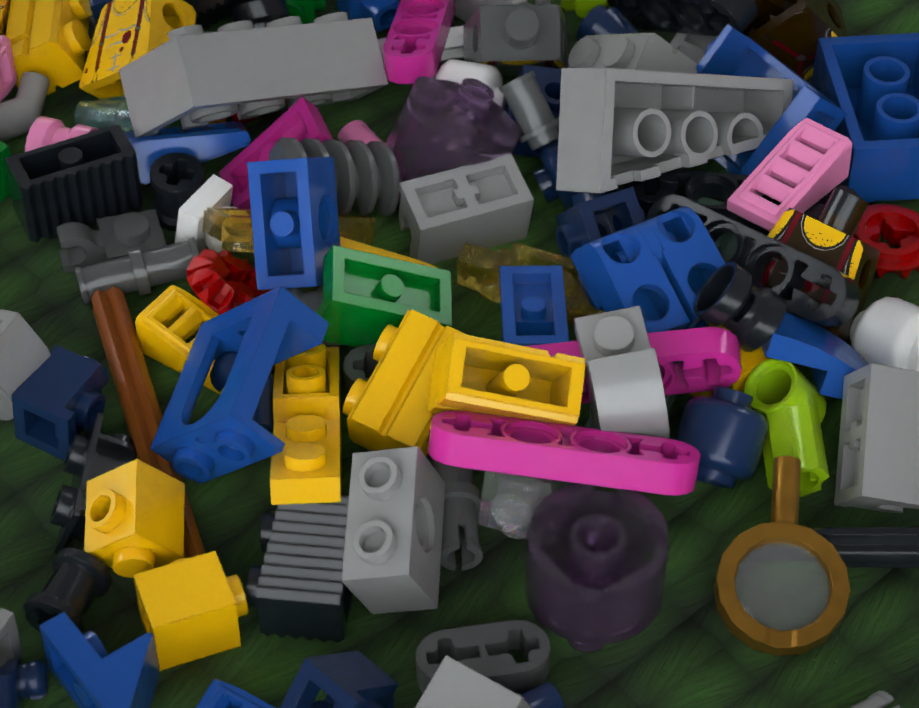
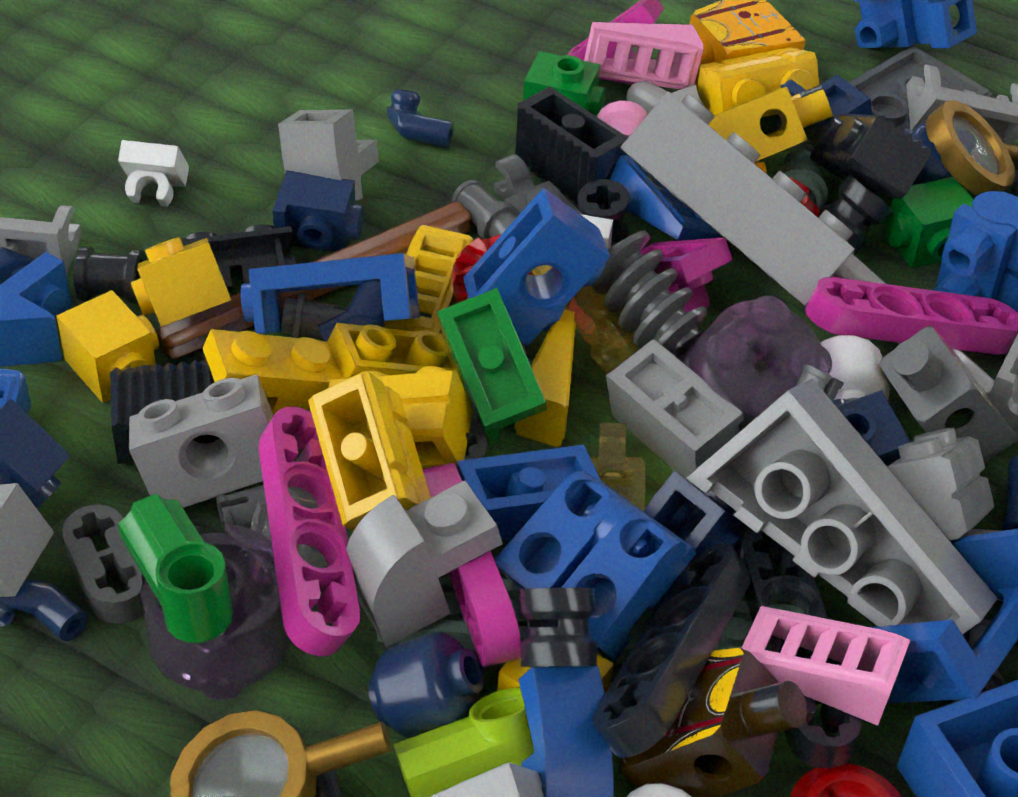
camera: 70 degrees right, 0 degrees up
none -> green piece [118,493,233,643]

